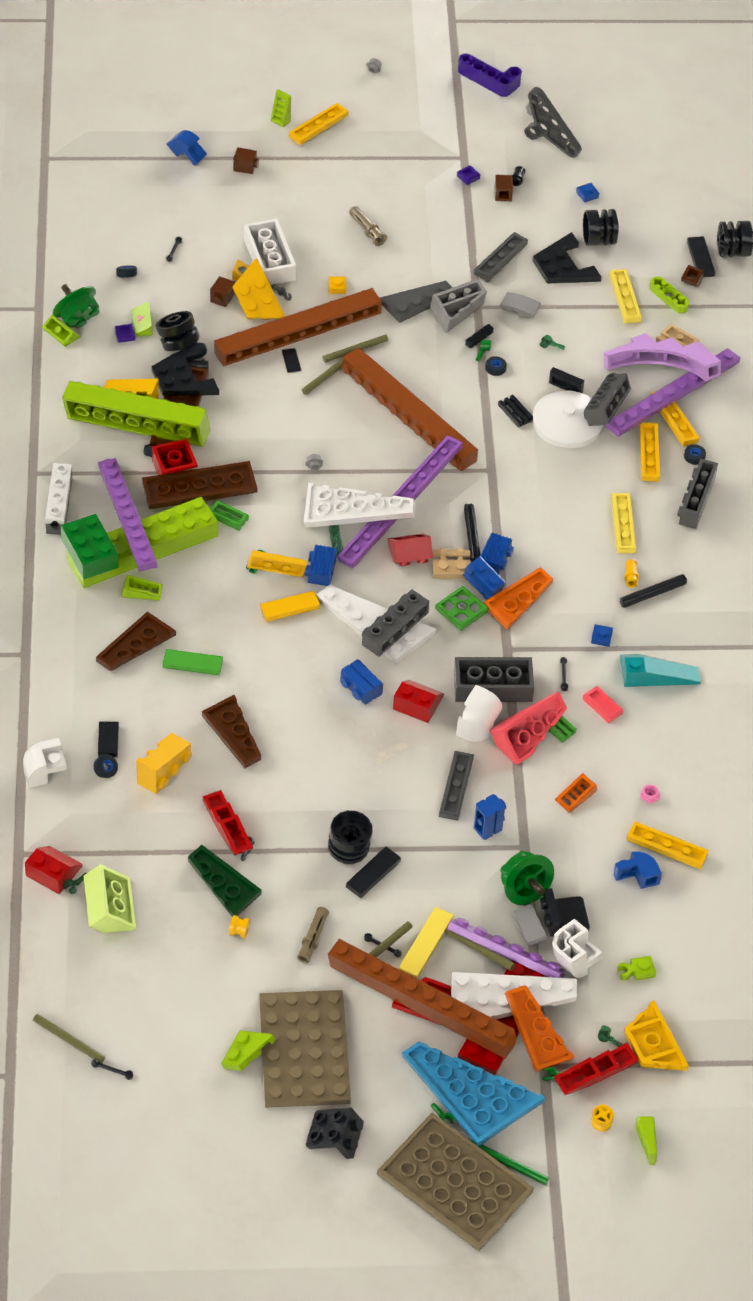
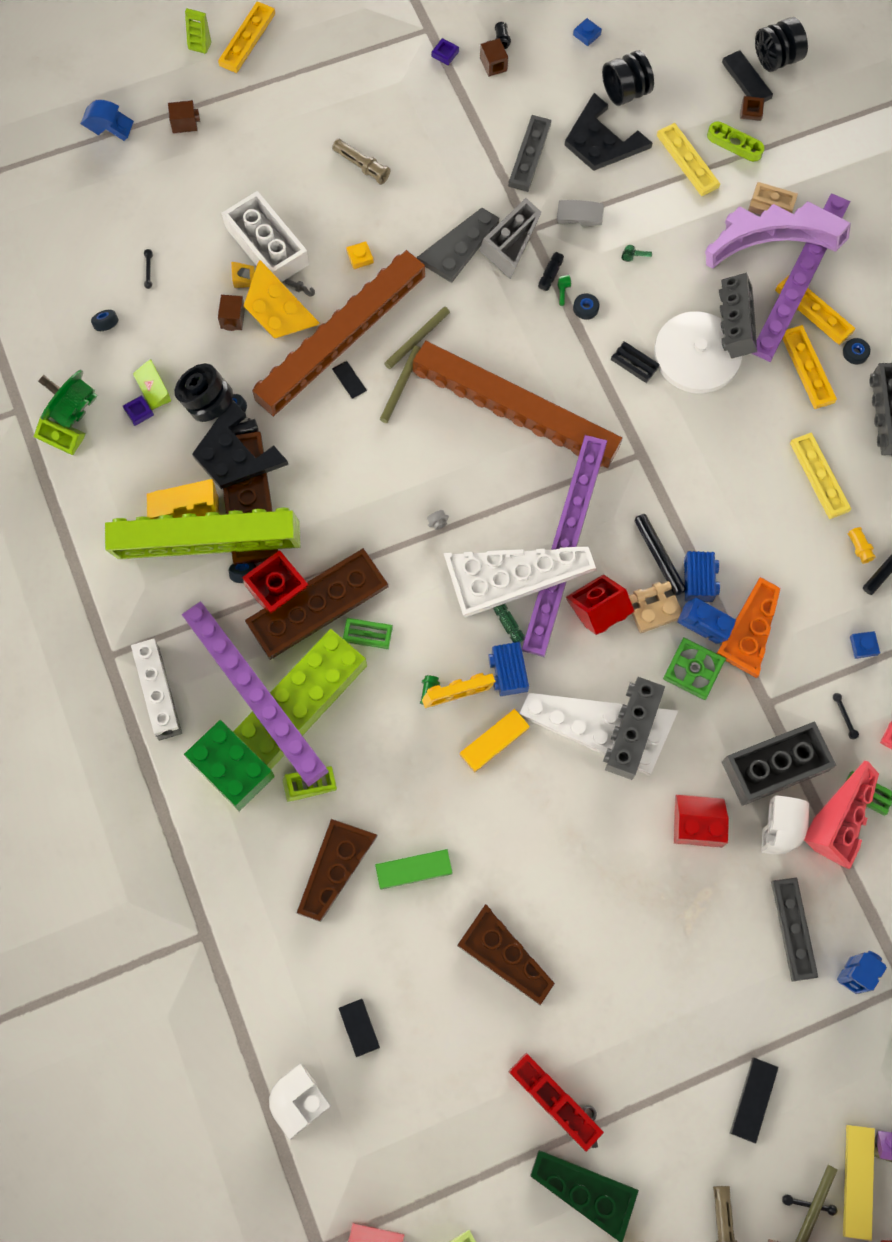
camera: 20 degrees left, 20 degrees up
black wheel [94,754,118,778] -> none
yellow wedge [136,733,192,794] -> none
black wheel [328,810,373,864] -> none
blue brick [340,659,383,705] -> none
black tile [549,367,585,393] -> none

